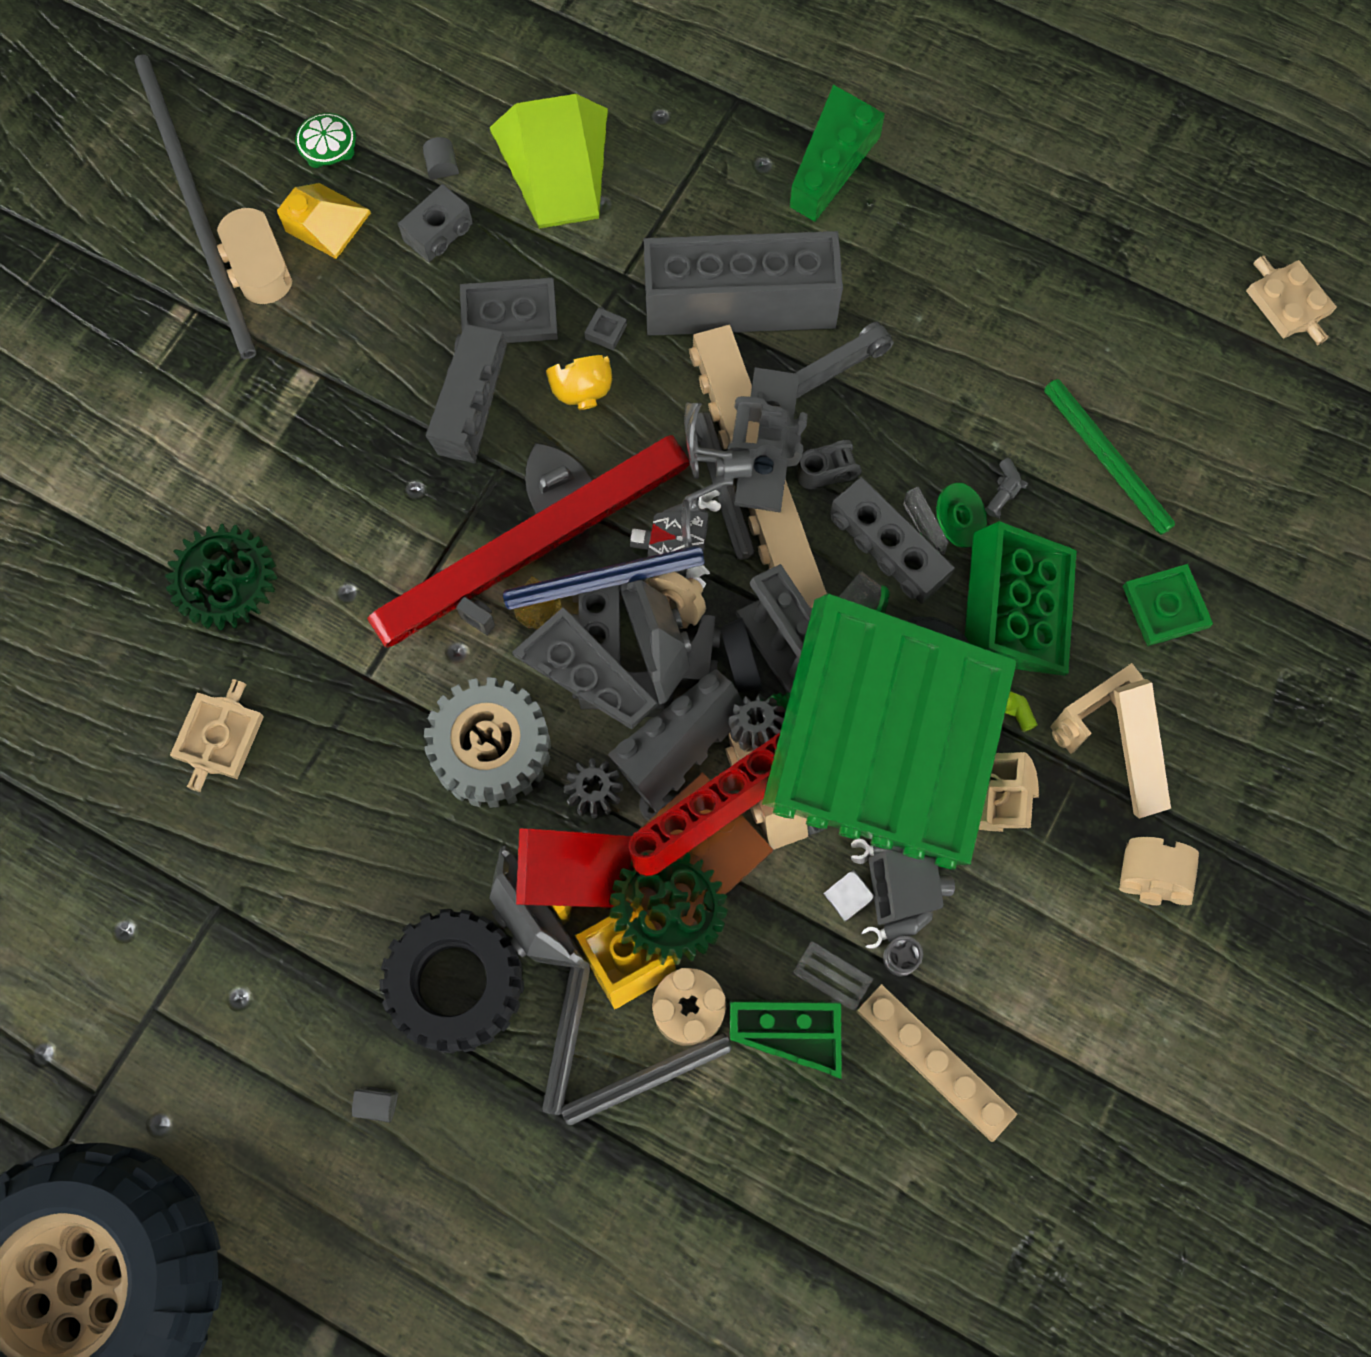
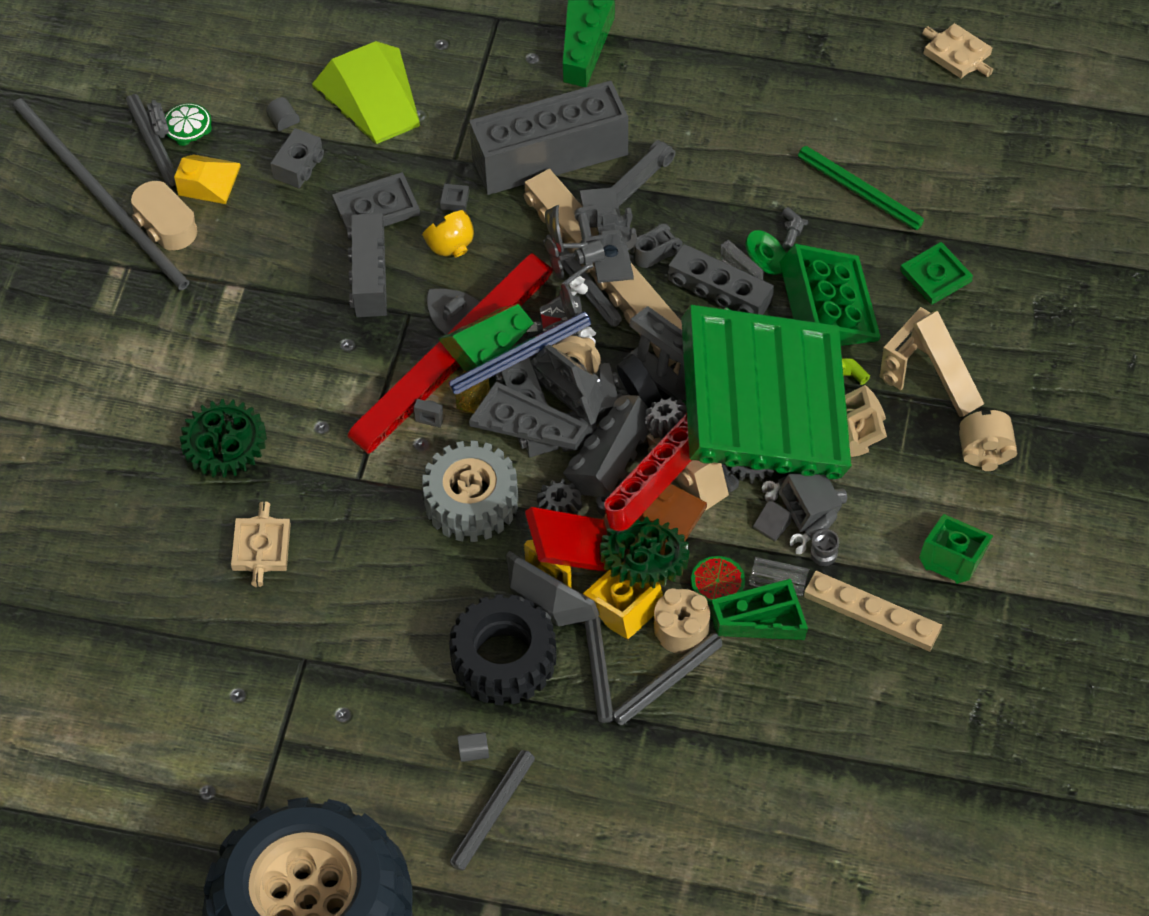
camera: 15 degrees left, 15 degrees down
none -> dark grey axle [126,94,176,187]
none -> dark grey axle [147,100,169,138]
none -> green wedge [438,304,534,372]
none -> dark grey axle [450,750,535,871]
none -> red tile [691,556,745,606]
none -> green slope [919,514,993,584]

